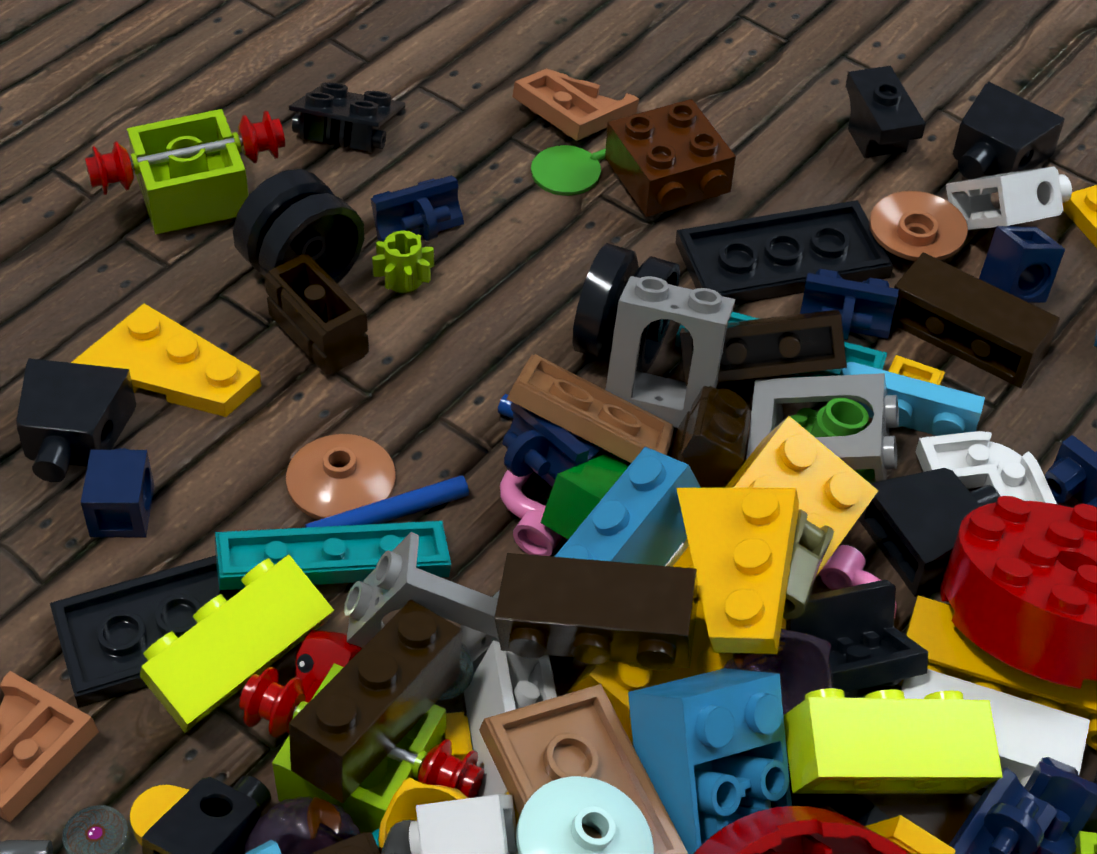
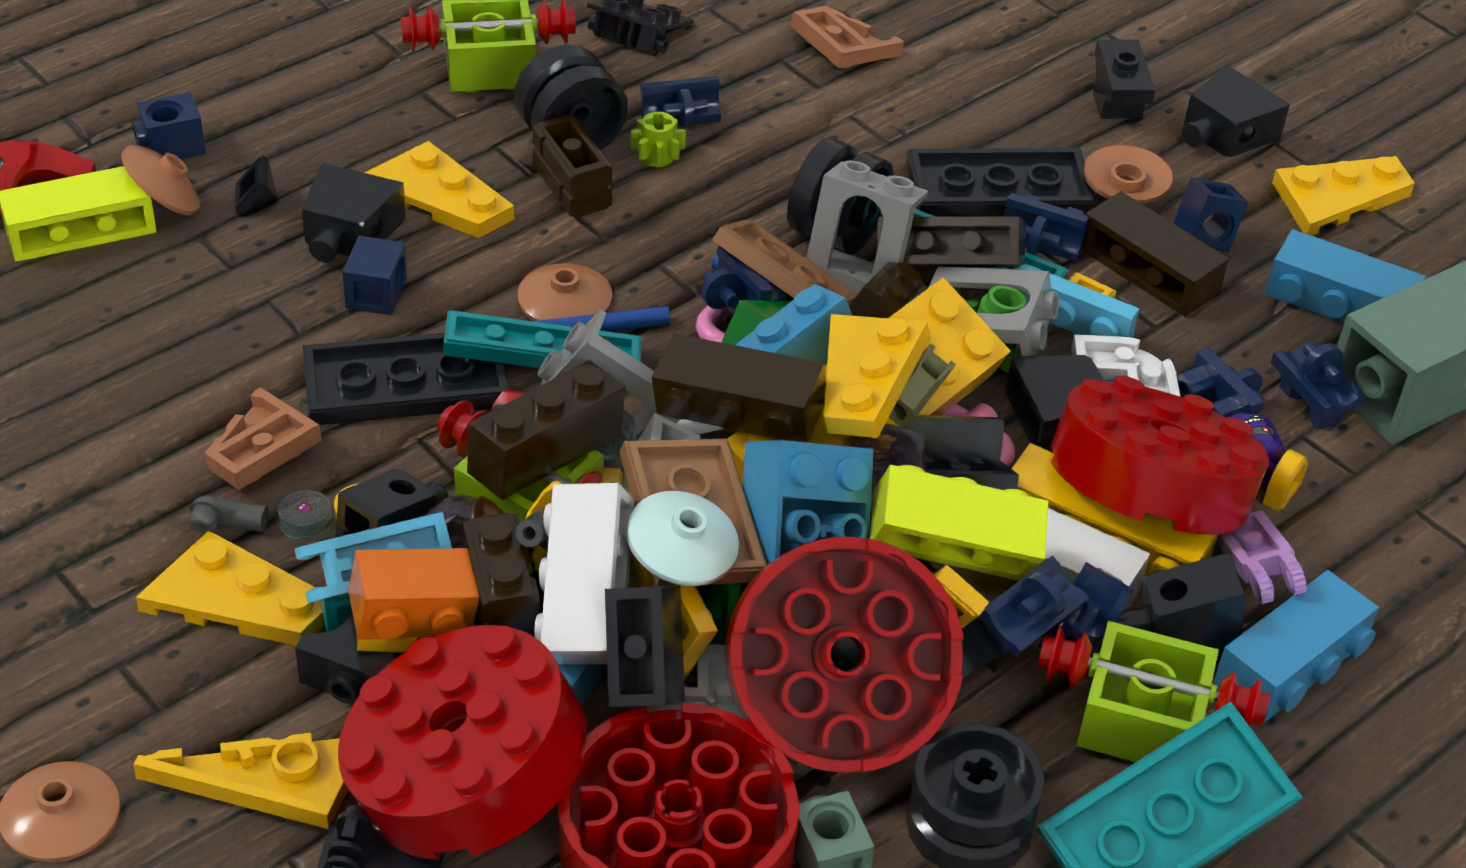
camera: 10 degrees right, 5 degrees down
neon yellow brick [140,554,334,733] -> none
bright green piece [531,145,606,196] -> none
reddish brown brick [605,99,736,217] -> none
white torso [946,166,1072,230] -> none

